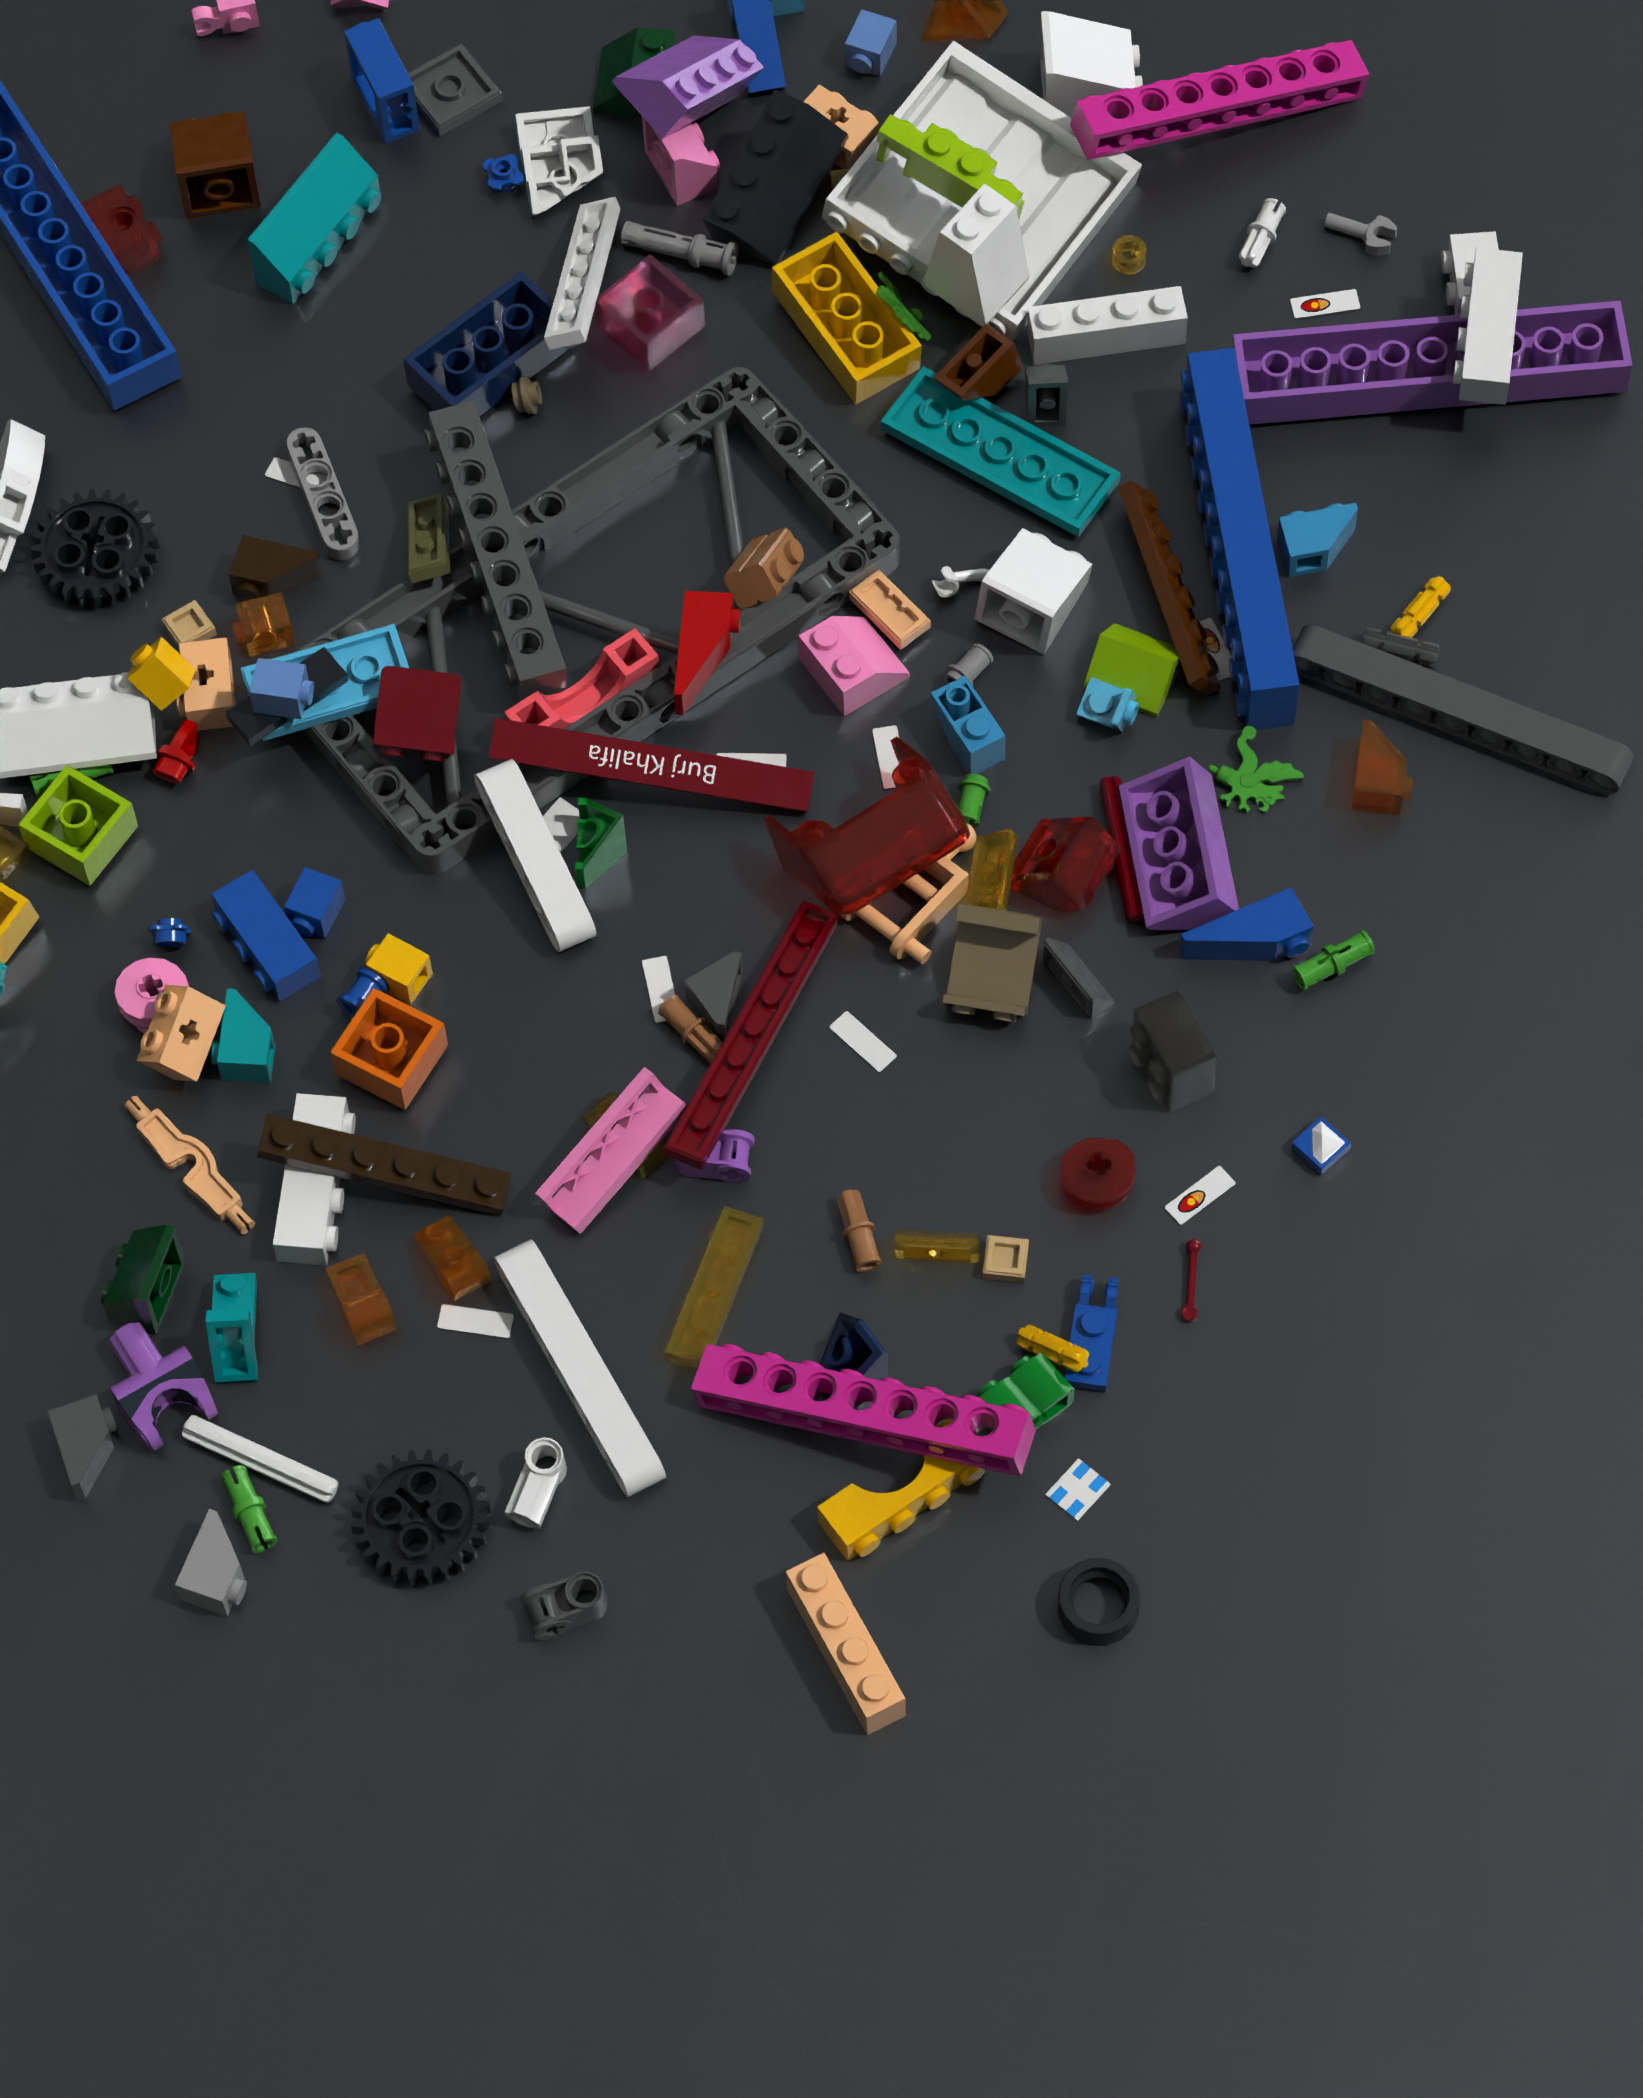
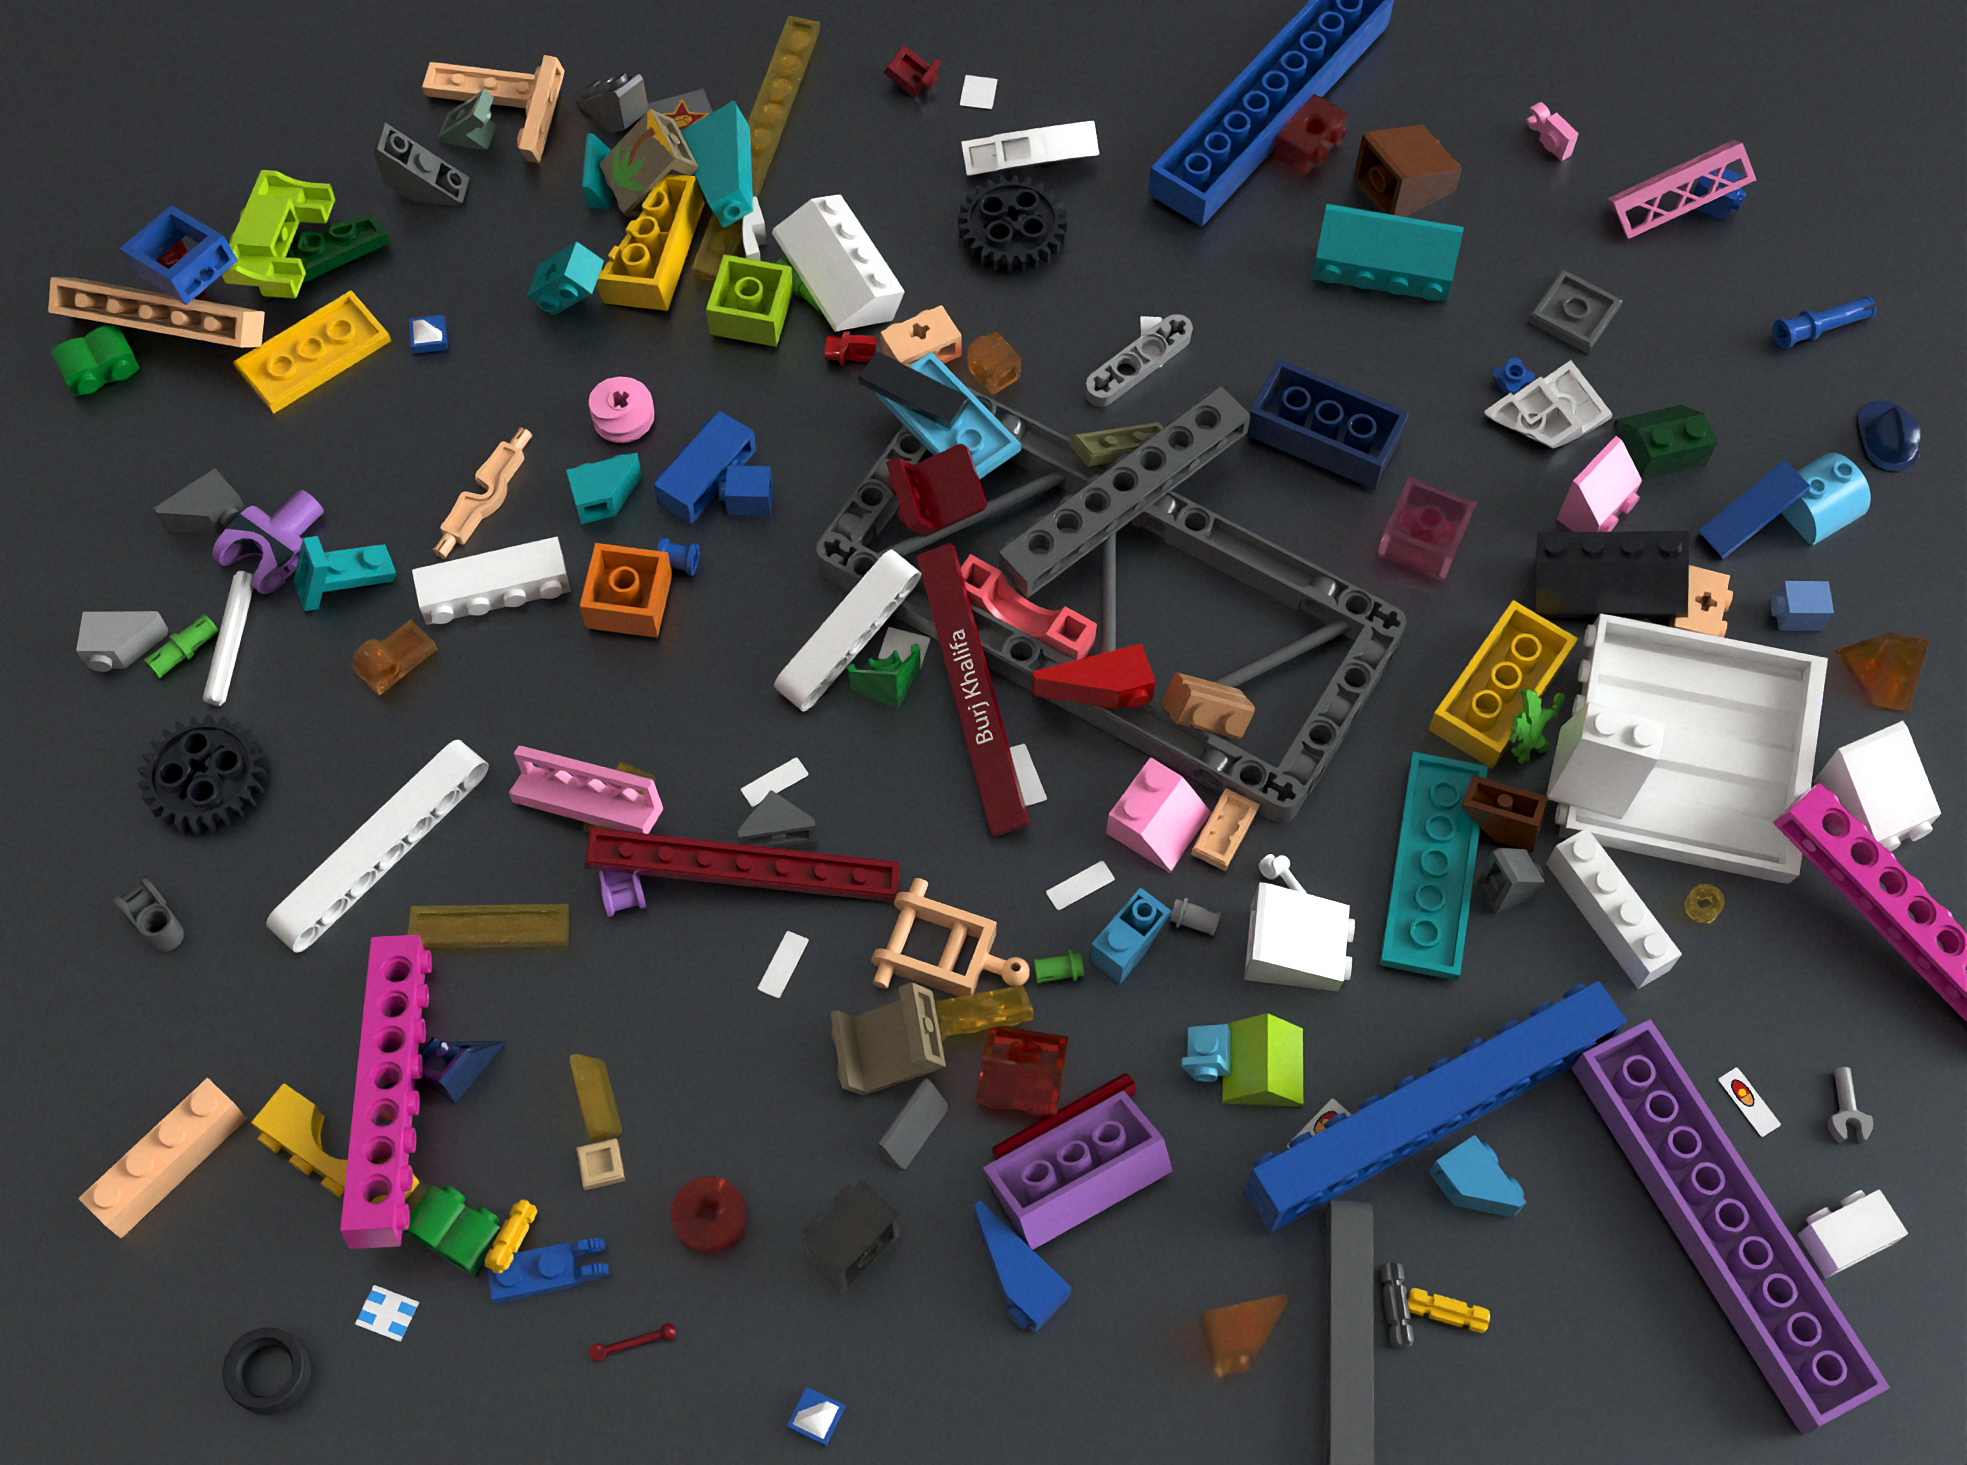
camera: 65 degrees right, 0 degrees up
dark green slope [101,1224,185,1335] -> none
yellow brick [127,637,196,711] -> none
light nougat brick [136,985,226,1082] -> none
blue plate [148,918,191,948] -> none
tan tile [161,600,217,648] -> none
dark brown slope [228,535,322,603] -> none
medium blue brick [249,658,314,719] -> none
dark brown plate [256,1113,511,1216] -> none
blue window [344,18,420,144] -> none
yellow brick [365,933,433,1005] -> none
clear orange plate [413,1215,492,1302] -> none
white sticker [437,1304,514,1338] -> none
white piece [505,1437,567,1529] -> none
dark tan plate [512,376,542,415] -> none
white plate [544,197,621,350] -> none
medium lavender slope [611,35,764,139] -> none
light grey pin [621,221,739,276] -> none
medium nougat axle [658,994,723,1064] -> none
clear red windscreen [764,736,970,914] -> none
medium nougat axle [837,1189,882,1273] -> none
lime bracket [876,114,1025,219] -> none
reddish brown plate [1118,480,1221,696] -> none
white sticker [1165,1166,1236,1225] -> none
bright green piece [1208,726,1304,814] -> none
white axle [1238,198,1286,268] -> none
bright green pin [1291,930,1375,990] -> none
white brick [1453,248,1523,405] -> none

